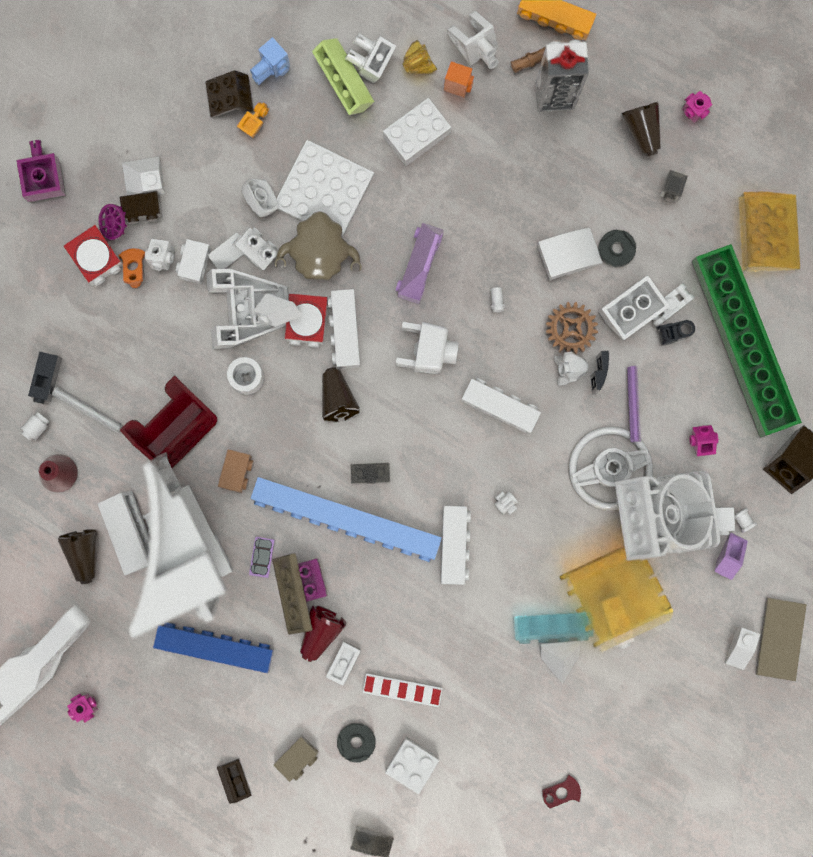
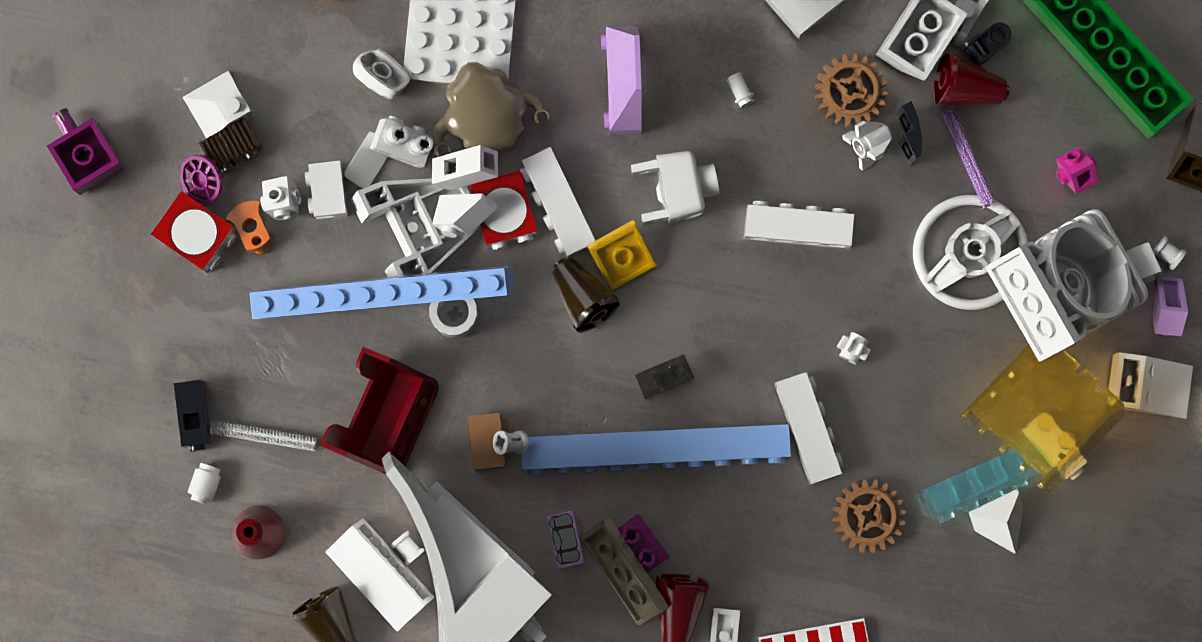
camera: 15 degrees left, 0 degrees up
none -> light blue brick [249,265,516,319]
none -> white brick [432,145,498,190]
none -> white bush [493,430,529,455]
none -> yellow tile [587,220,657,291]
none -> medium nougat gear [831,479,906,553]
none -> dark red cone [933,53,1010,106]
none -> white slope [1106,352,1193,419]

